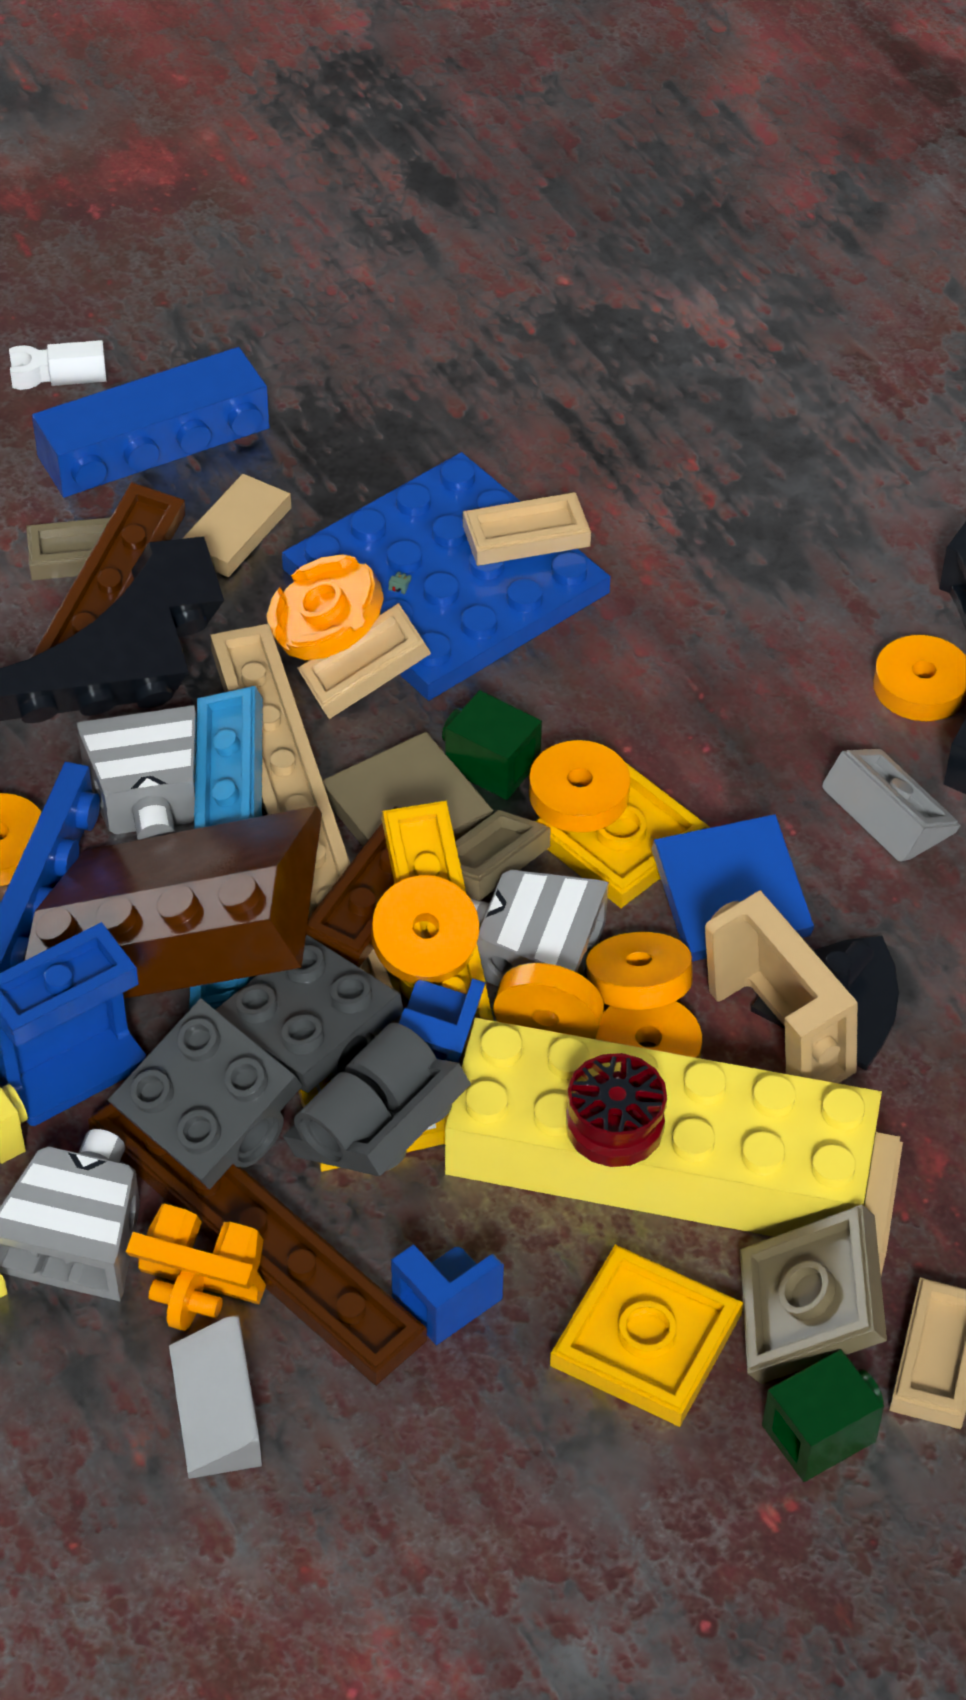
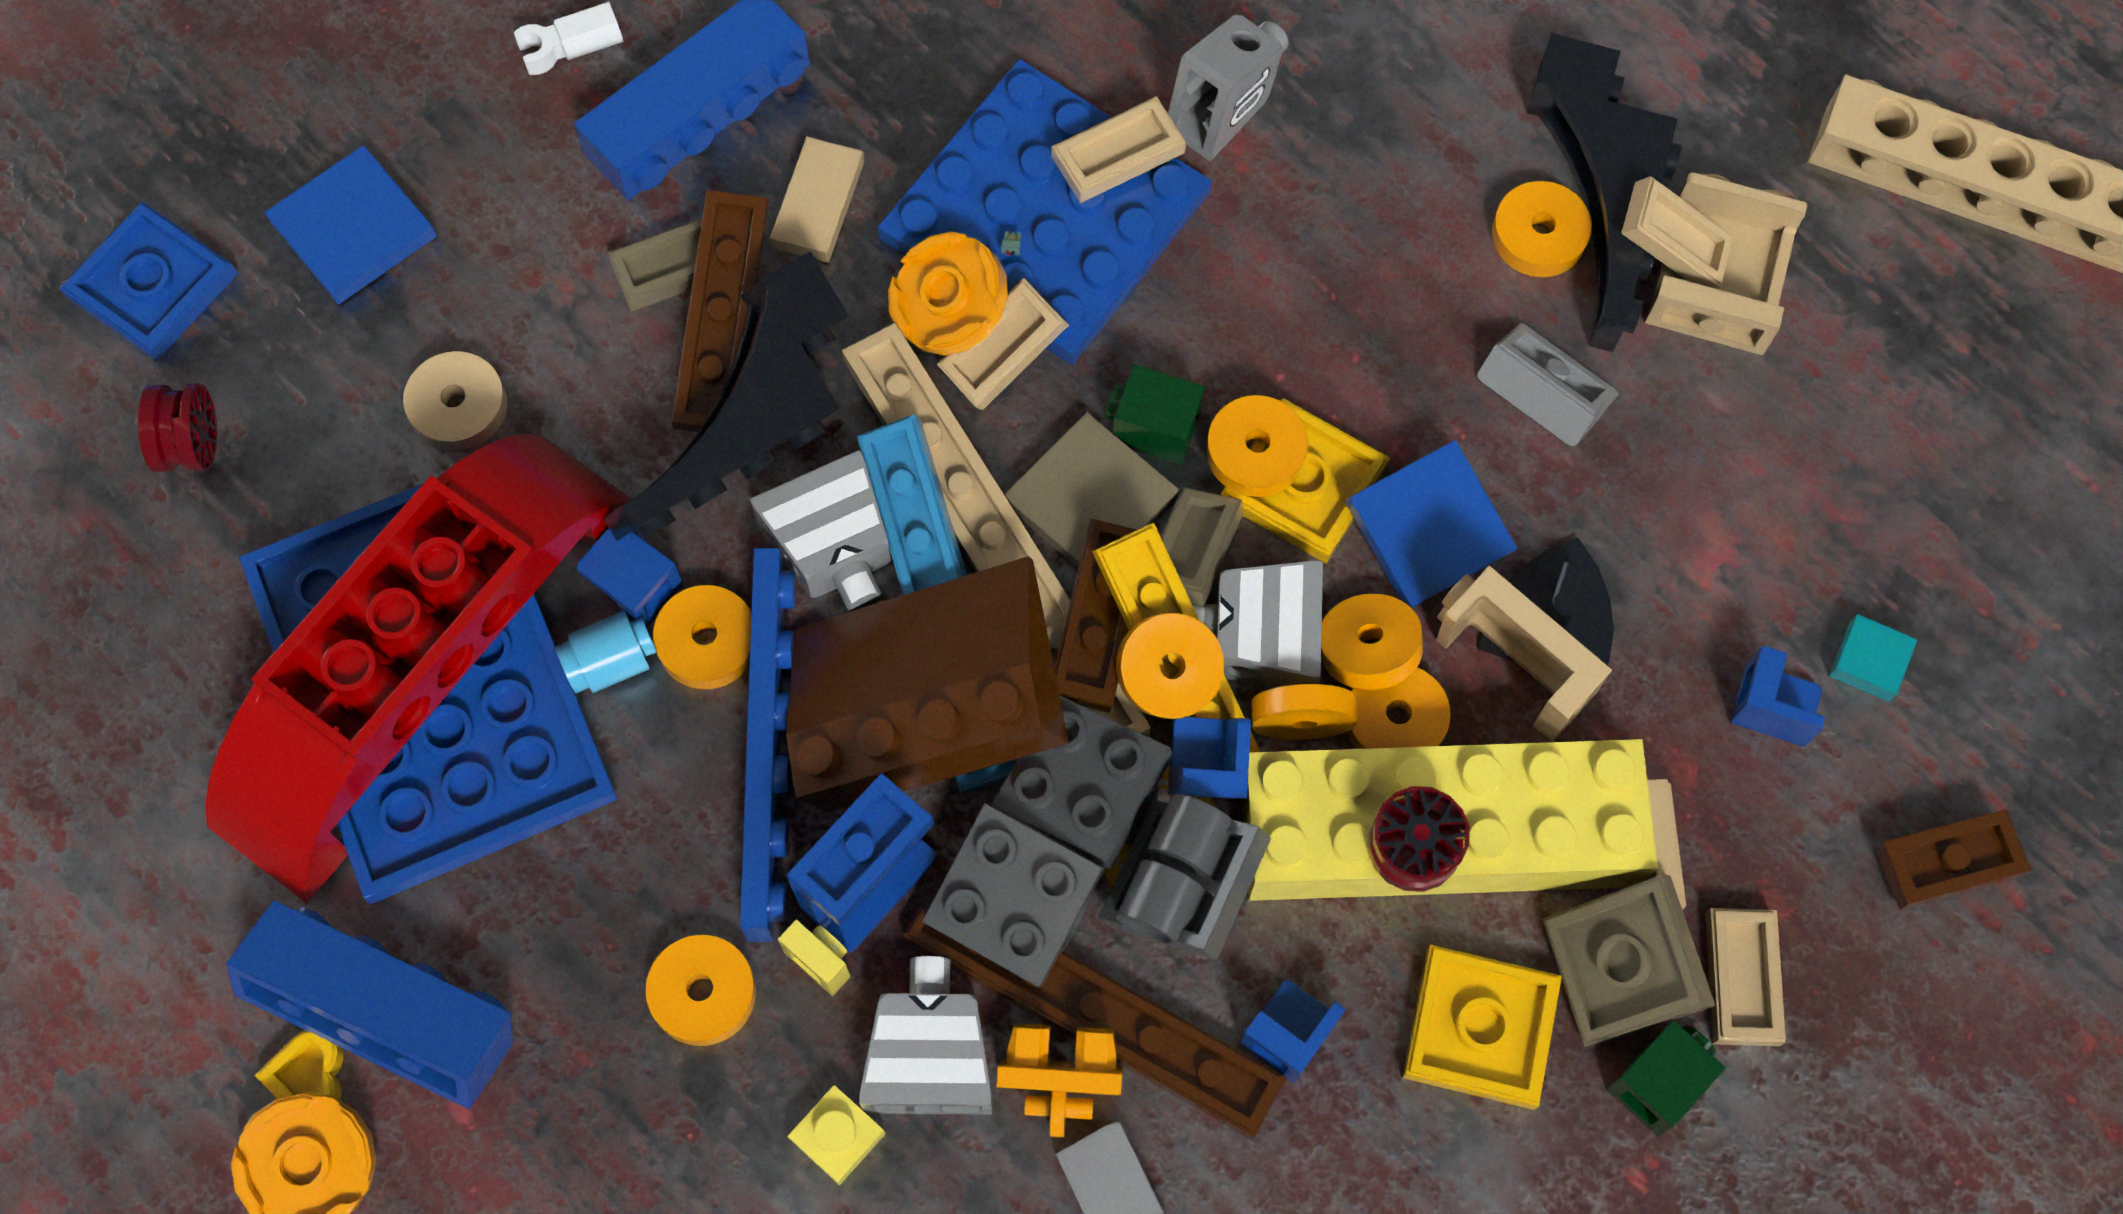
camera: 15 degrees left, 20 degrees up
none -> light grey torso [1168,15,1288,161]

